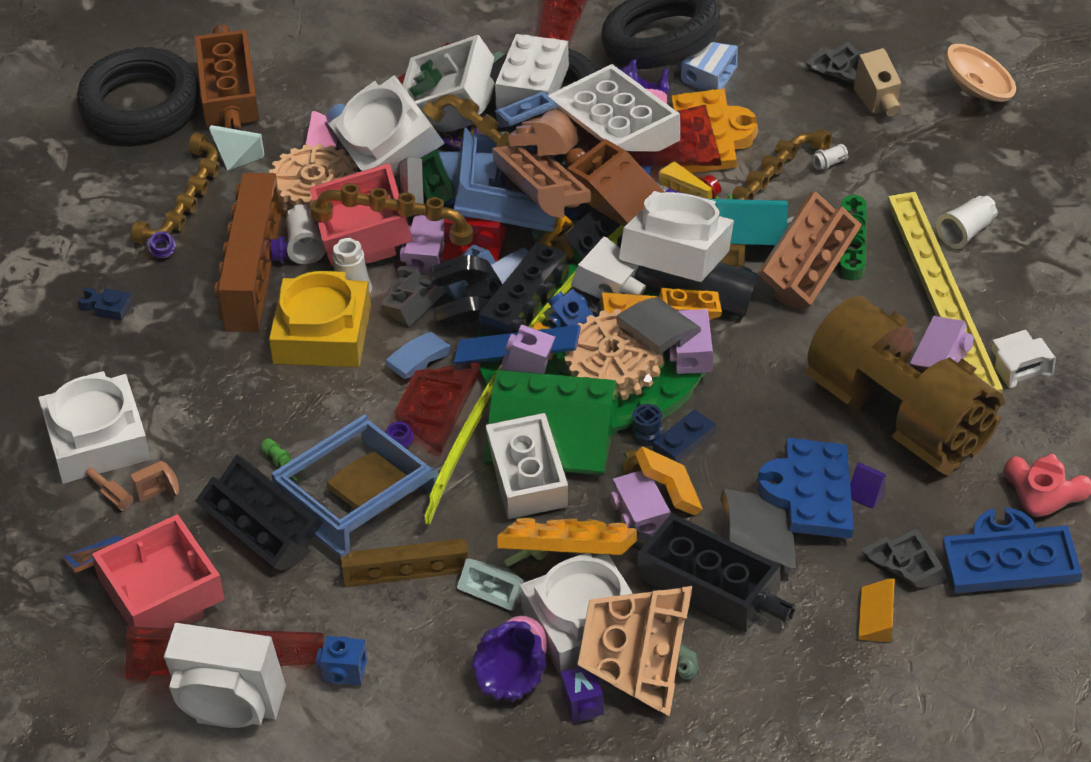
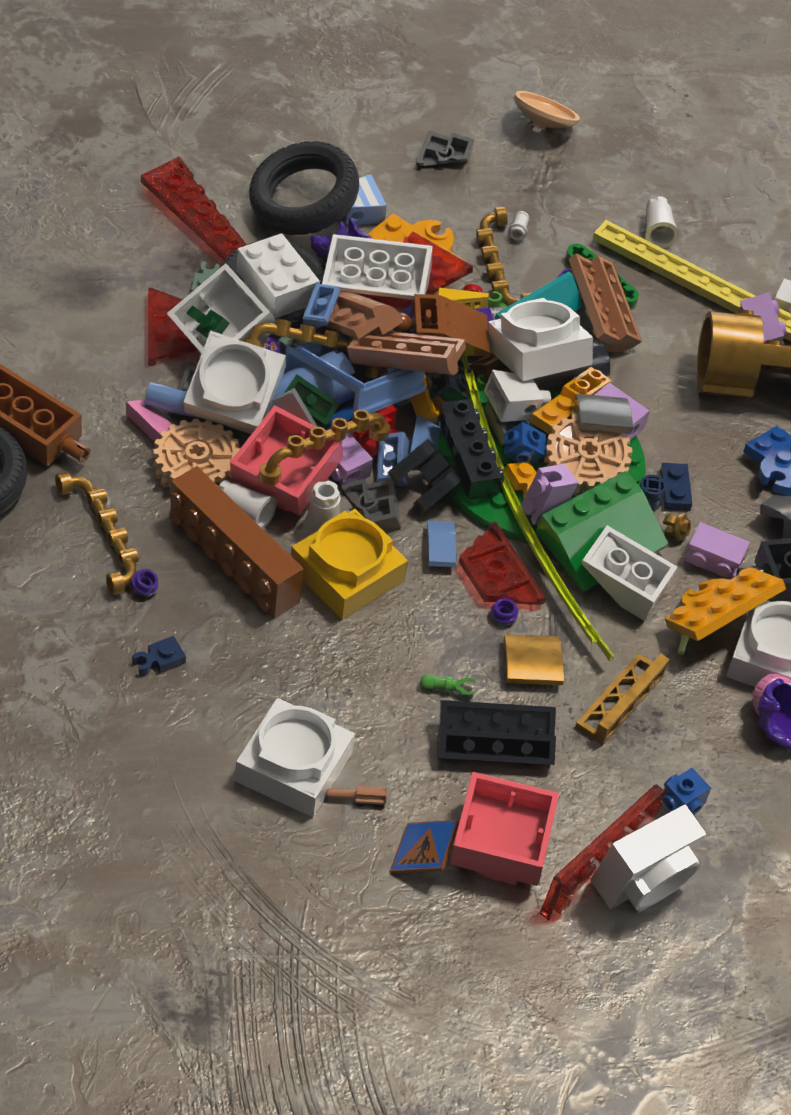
camera: 55 degrees left, 5 degrees up
nougat plate [130,461,179,502] -> none
light aqua slope [209,125,265,171] -> none
medium blue piece [271,414,438,558] -> none
blue piece [454,325,581,365] -> none
light aqua slope [457,558,524,611] -> none
light orange tile [635,446,703,516] -> none
tan torso [854,48,901,116] -> none

